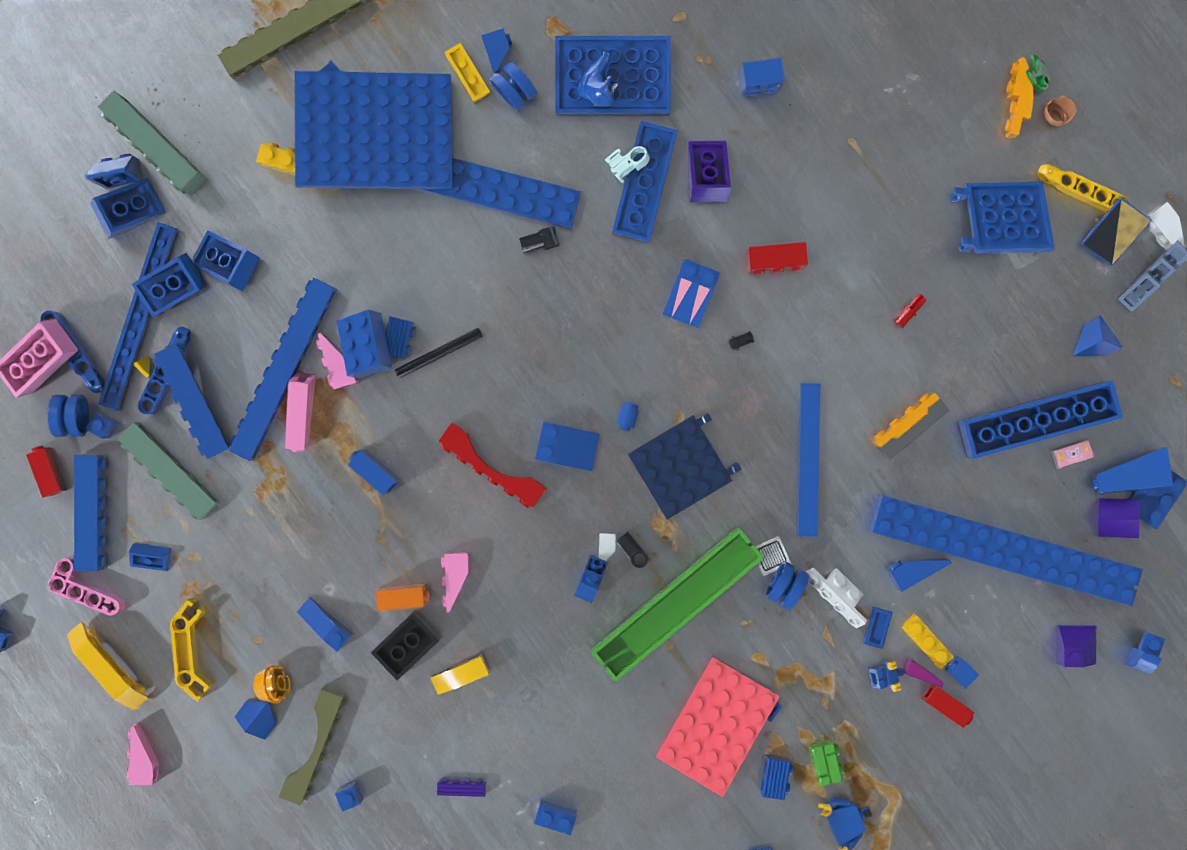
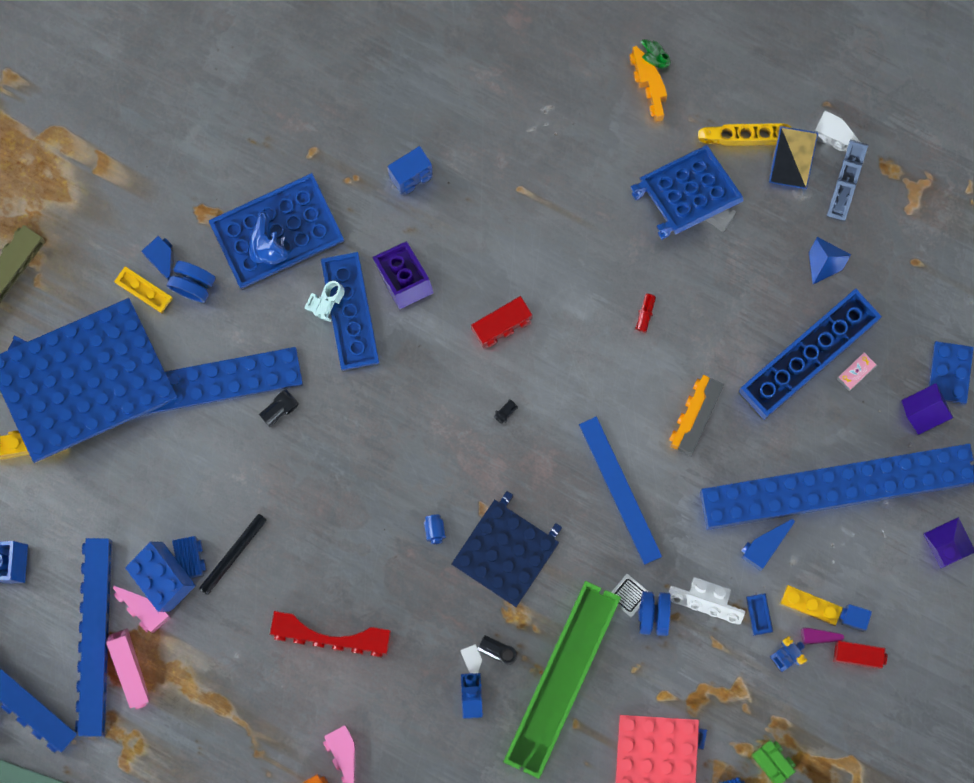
camera: 25 degrees left, 10 degrees down
blue brick [348,450,401,495] -> none
blue slope [535,422,600,471] -> none
blue slope [662,259,721,328] -> none
nougat hair [1044,95,1077,127] -> none
blue slope [1093,447,1173,495] -> none

